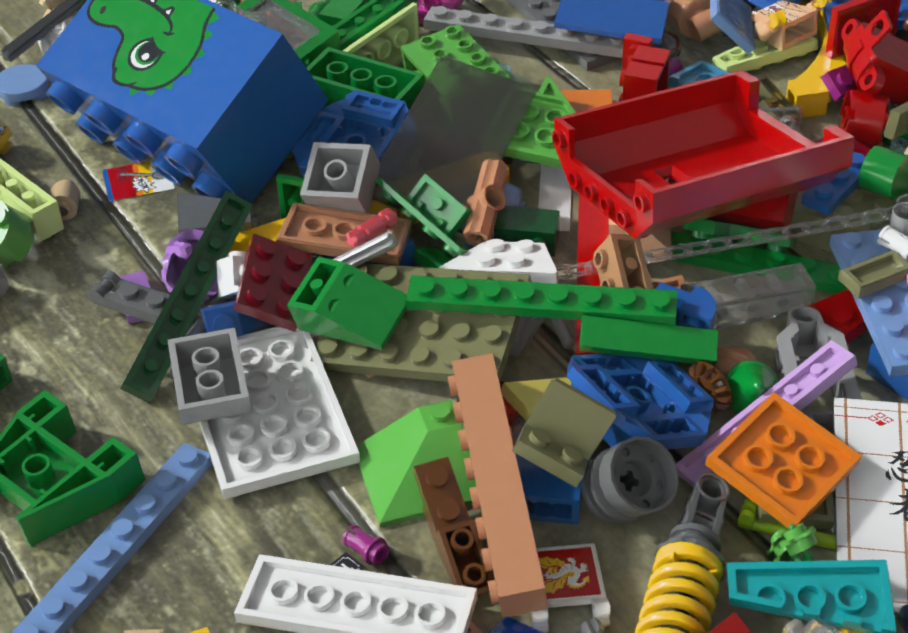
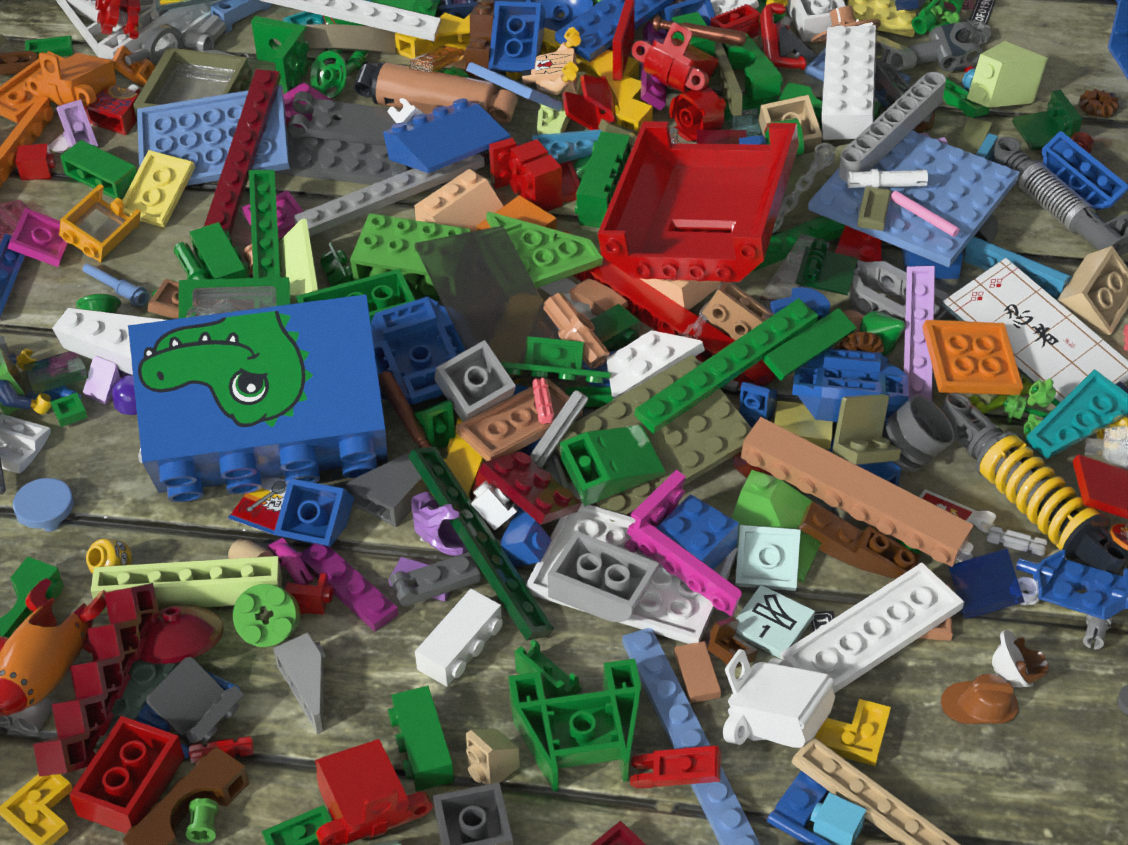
camera: 50 degrees left, 5 degrees up
magenta pin [342,524,389,565] -> none
none -> dark pink piece [267,538,314,585]
none -> blue slope [274,478,355,547]
none -> red bracket [285,573,333,615]
none -> magenta plate [301,544,398,631]
none -> copper piece [378,371,431,448]
none -> light nougat slope [414,169,503,238]
none -> white brick [415,589,503,687]
none -> green hinge [515,639,582,699]
none -> red piece [562,74,616,130]
none -> nougat slope [569,278,628,315]
none -> dark pink bracket [624,470,742,617]
none -> red hinge [630,745,721,789]
none -> blue brick [656,494,739,570]
none -> nougat tile [674,641,721,704]
none -> reddish brown bracket [707,617,758,668]
none -> white piece [723,649,835,748]
none -> light aqua tile [735,525,800,591]
none -> light aqua tile [735,585,815,658]
none -> blue slope [739,382,777,428]
none -> dark green hinge [795,238,858,296]

